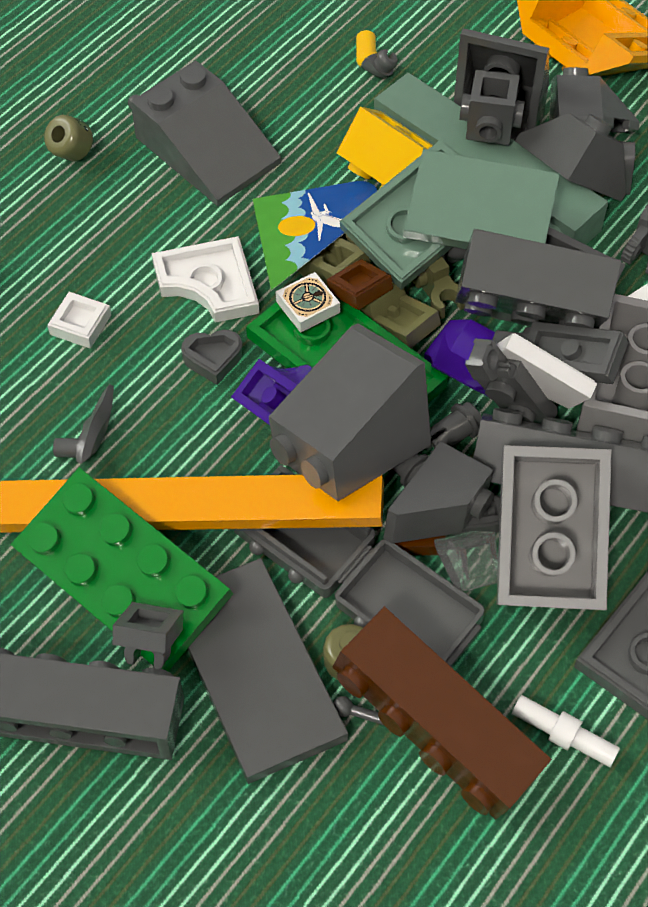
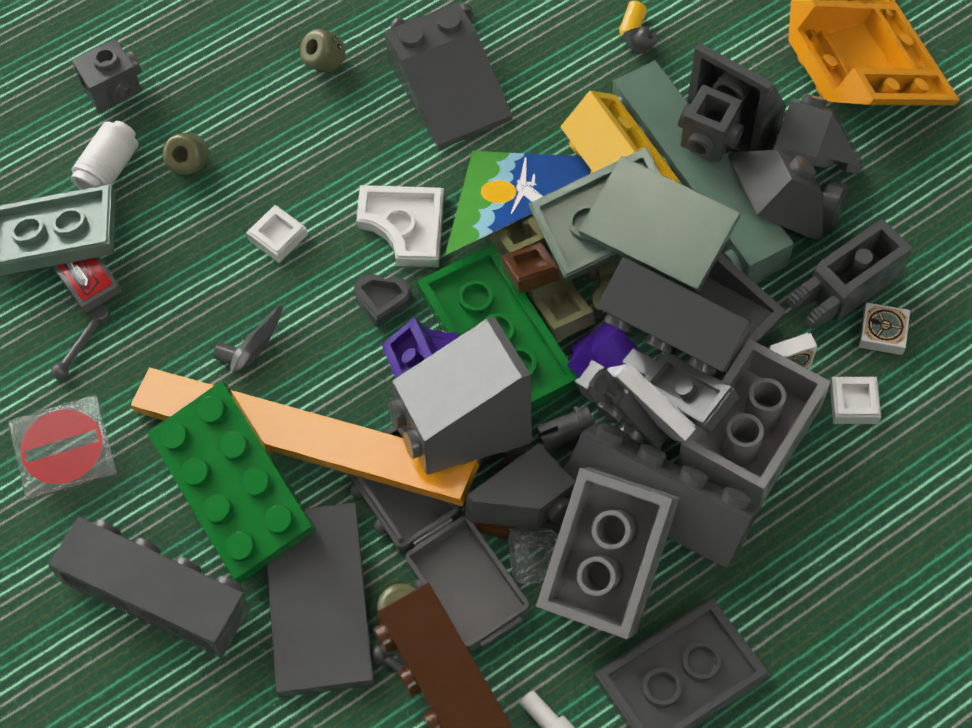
camera: 20 degrees right, 5 degrees up
dark grey tile [112,602,184,669] -> none
tile [276,272,340,333] -> none

